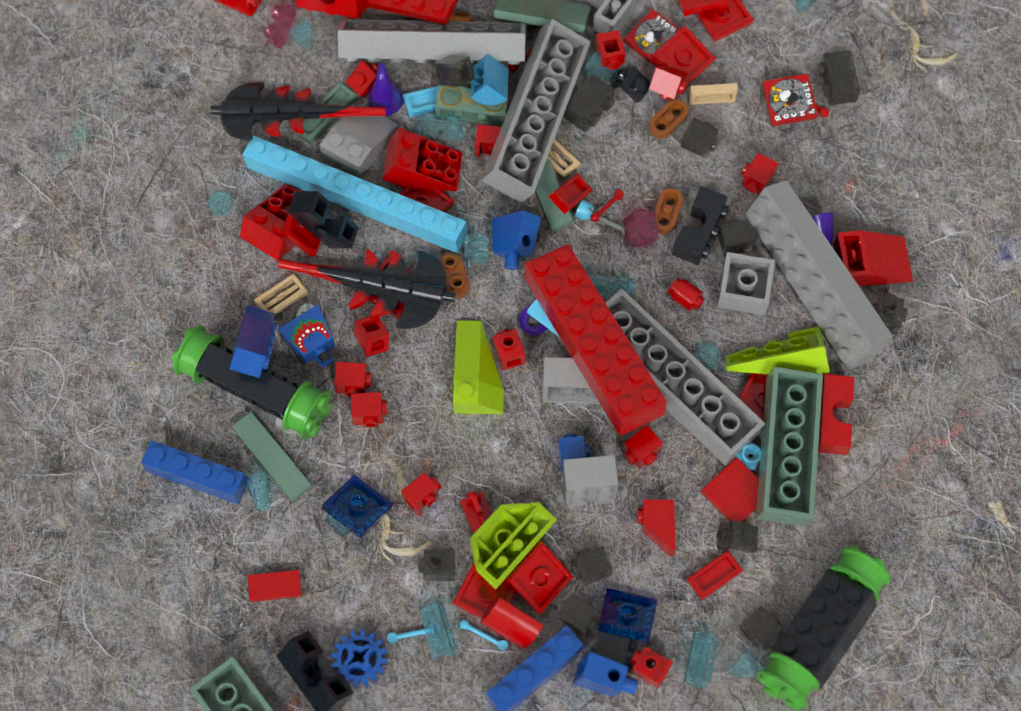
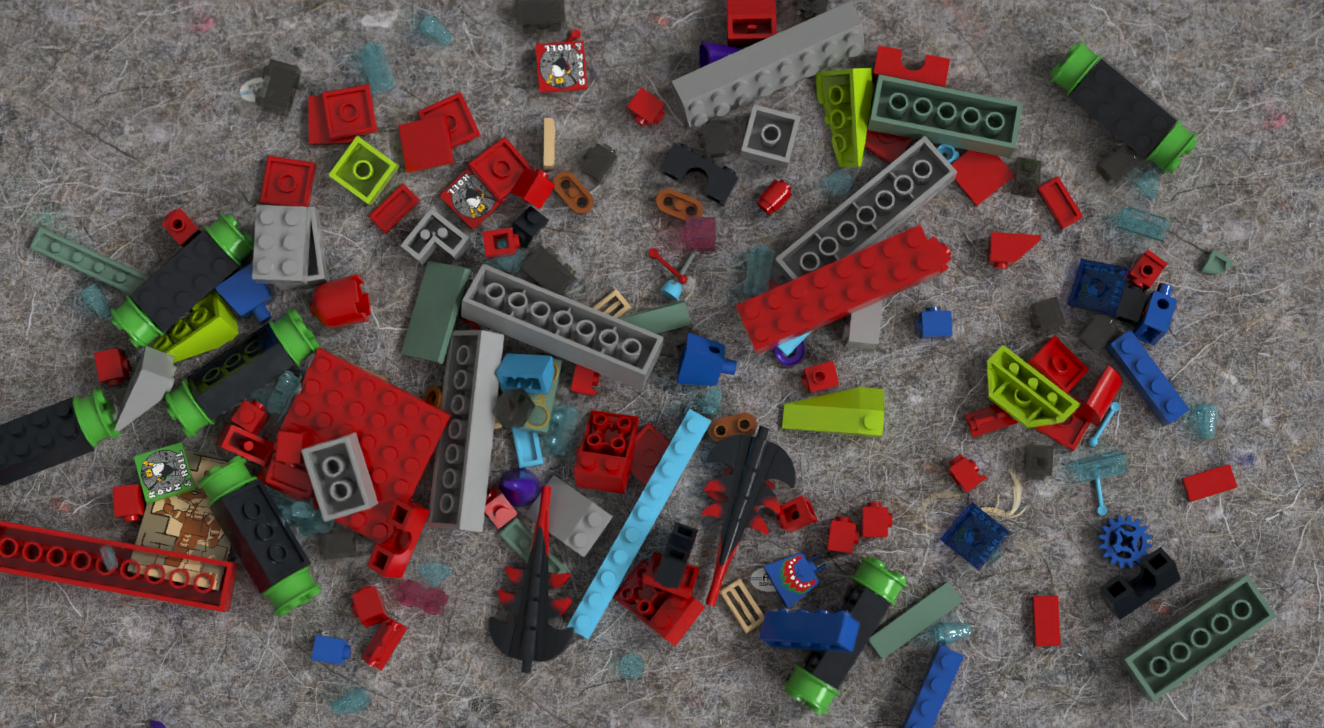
camera: 85 degrees left, 15 degrees up
red tile [549,173,593,215] -> none
light grey brick [562,455,618,506] -> none

